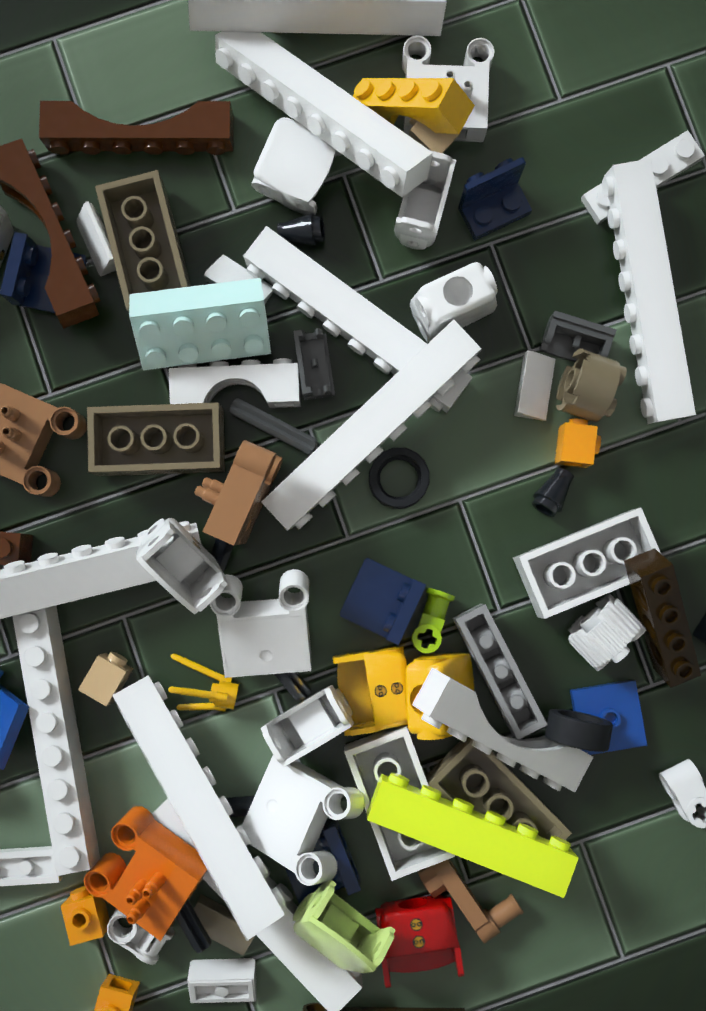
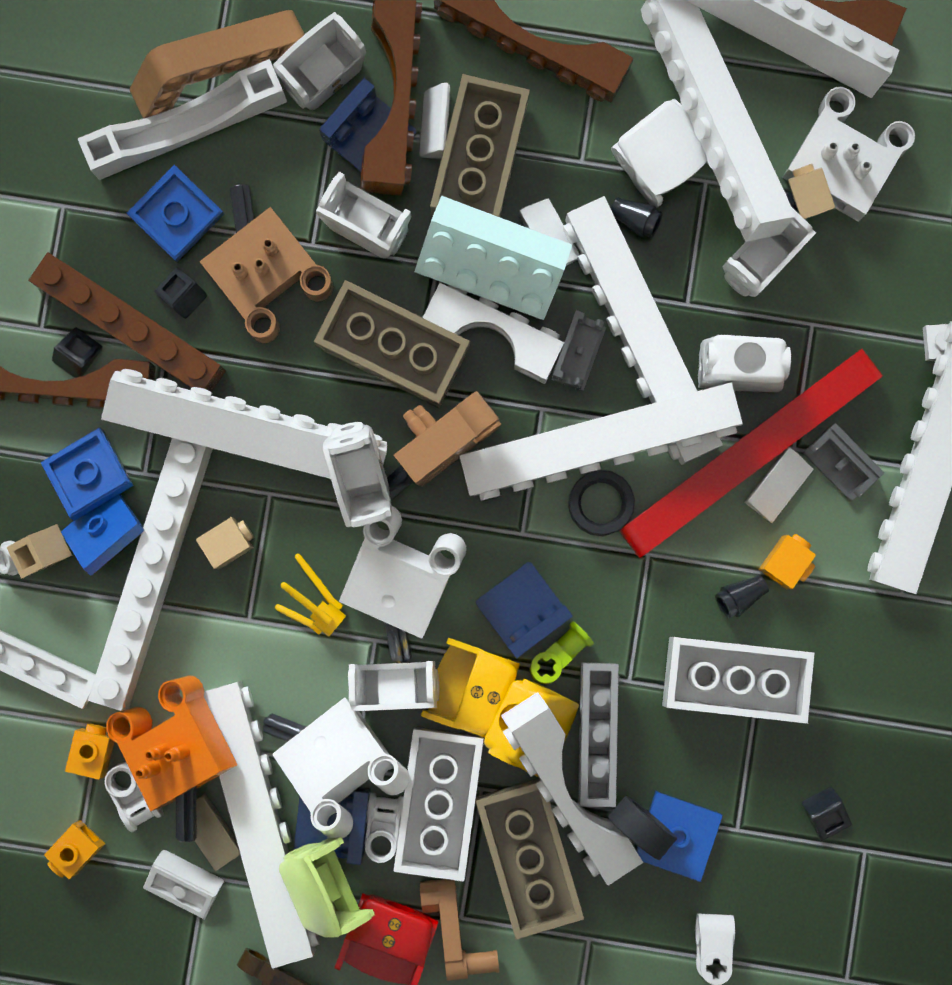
camera: 25 degrees right, 0 degrees up
white brick [113,675,286,941] -> none
dark grey axle [229,398,317,455] -> none
yellow arch [353,78,475,134] -> none
neon yellow brick [367,772,579,898] -> none
dark blue bracket [458,157,532,241] -> none
dark tan brick [556,348,627,422] -> none
white brick [568,594,646,671] -> none
dark brown brick [624,548,701,688] -> none
none -> white piece [316,172,411,258]
none -> white piece [365,792,404,863]
none -> red beam [619,349,883,558]

